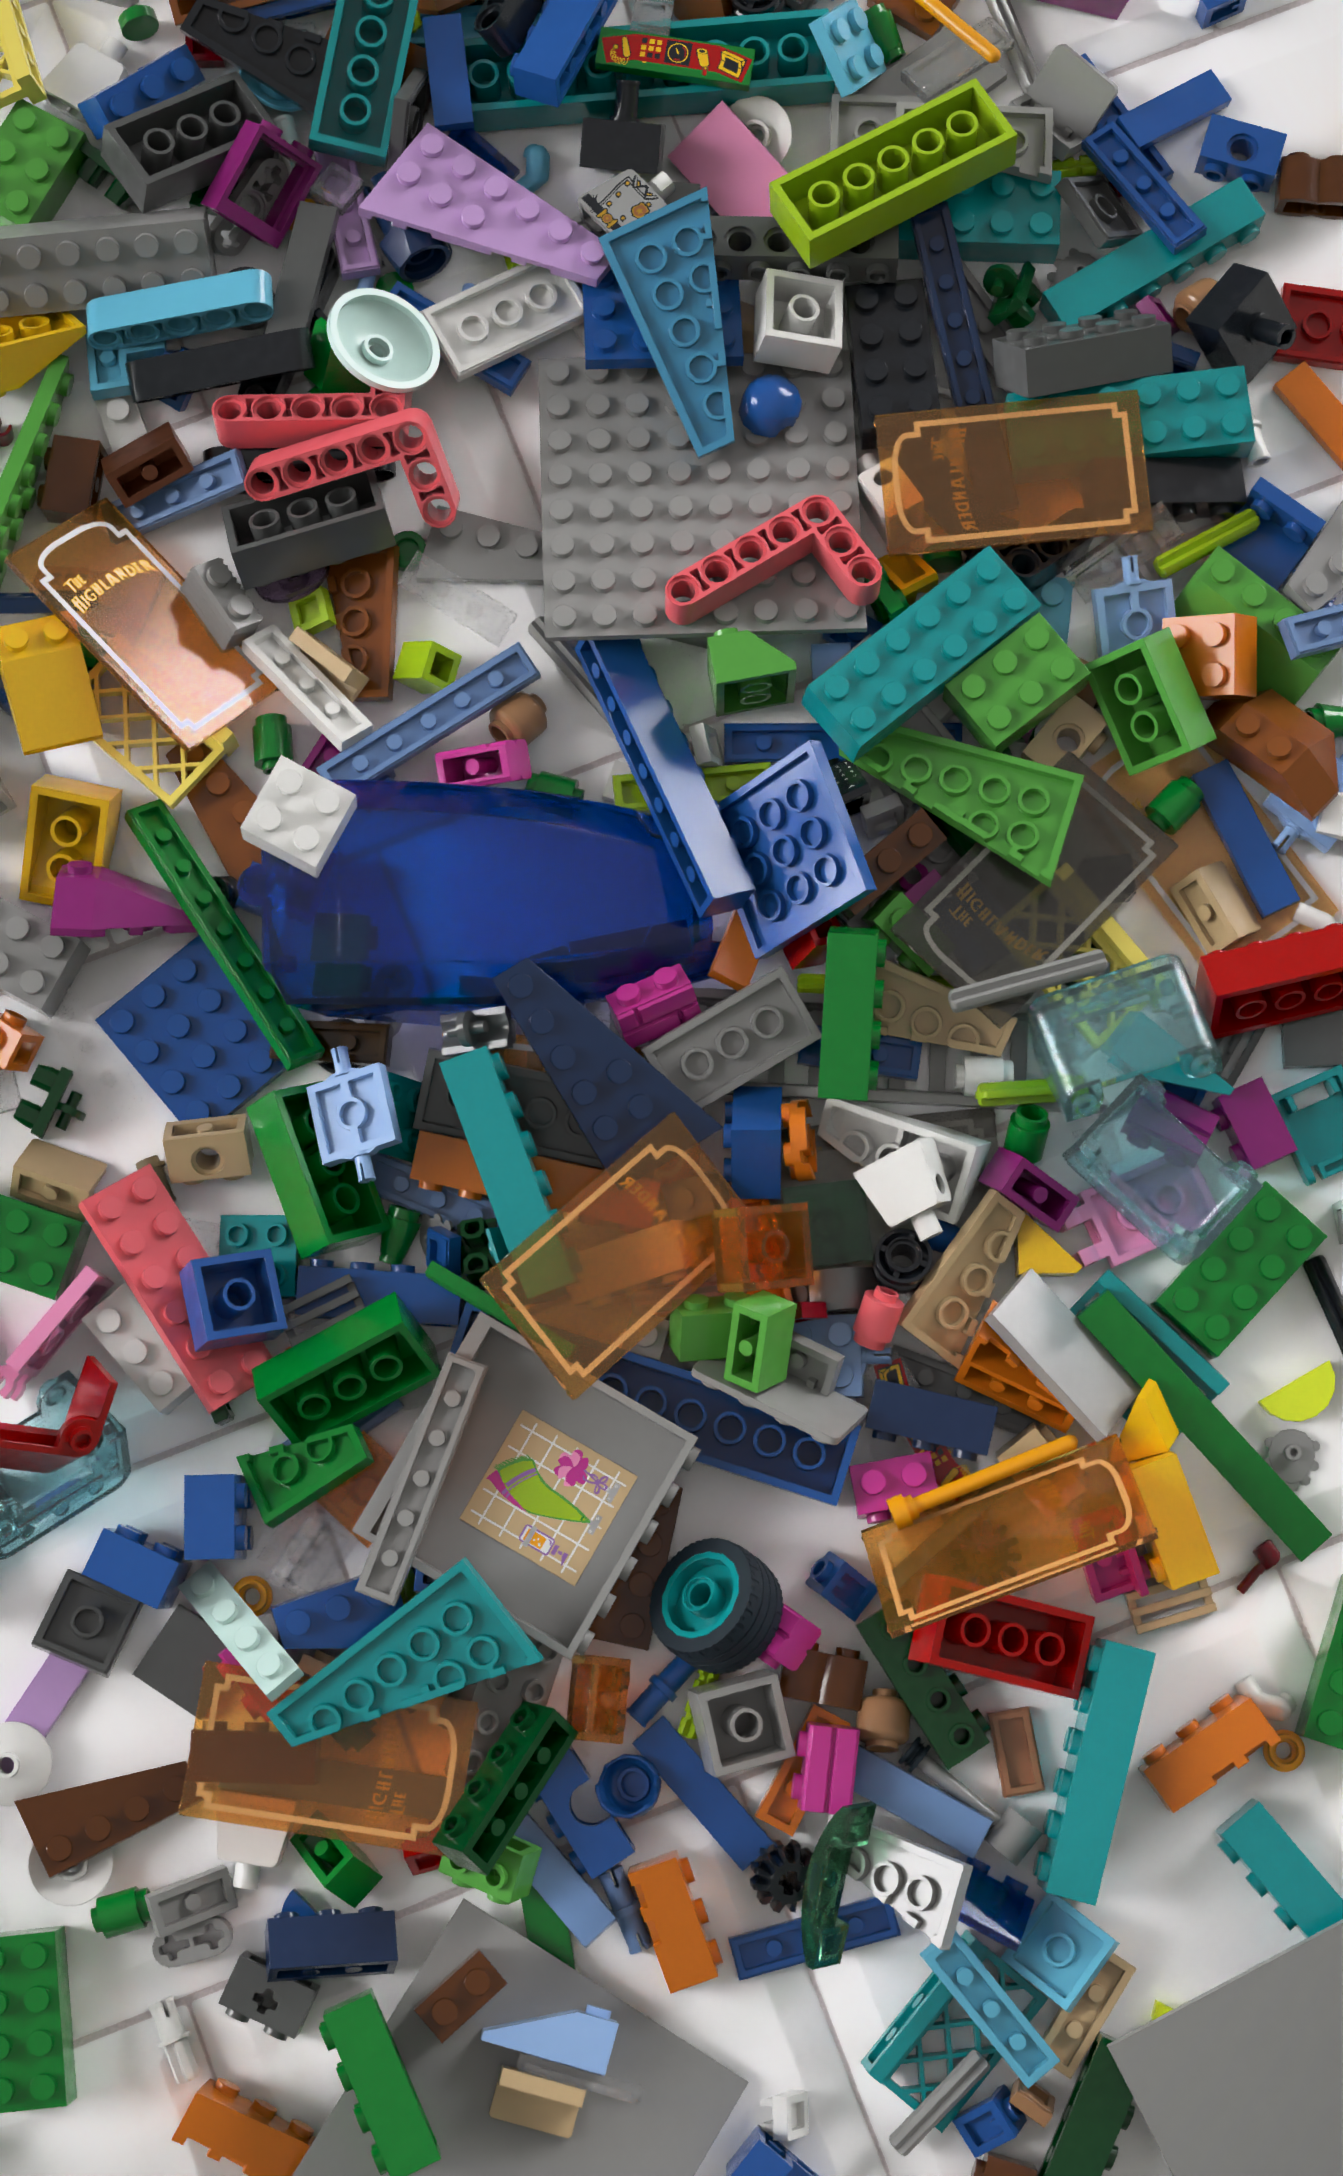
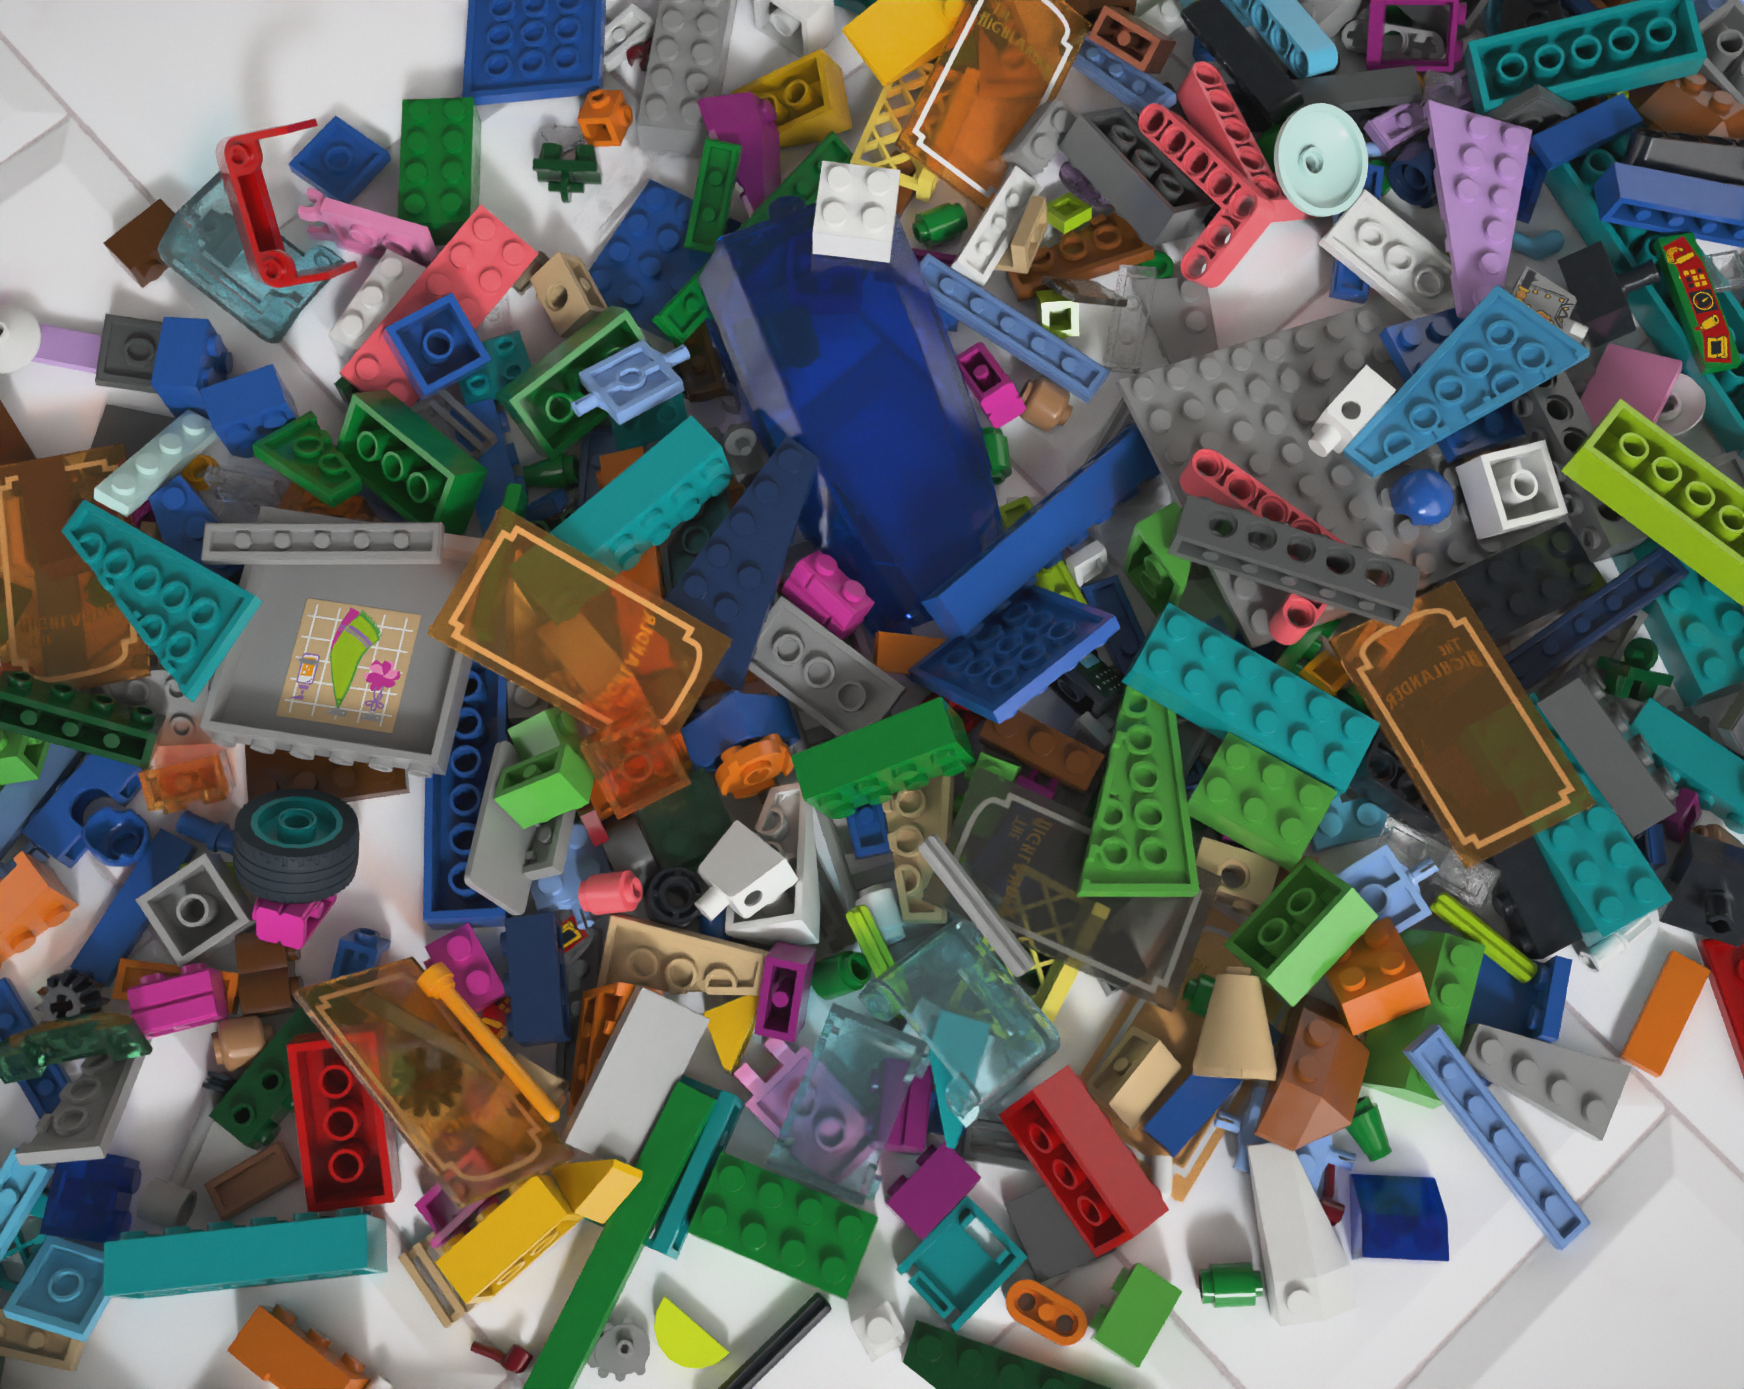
camera: 65 degrees right, 10 degrees down
tan panel [9,1139,107,1222] -> none
medium blue tile [854,1744,994,1859] -> none
none -> green tile [684,138,743,254]
none -> clear smoke piece [1041,275,1128,307]
none -> dark grey brick [1167,494,1421,627]
none -> tan cone [1192,966,1278,1081]
none -> white torso [1308,365,1396,457]

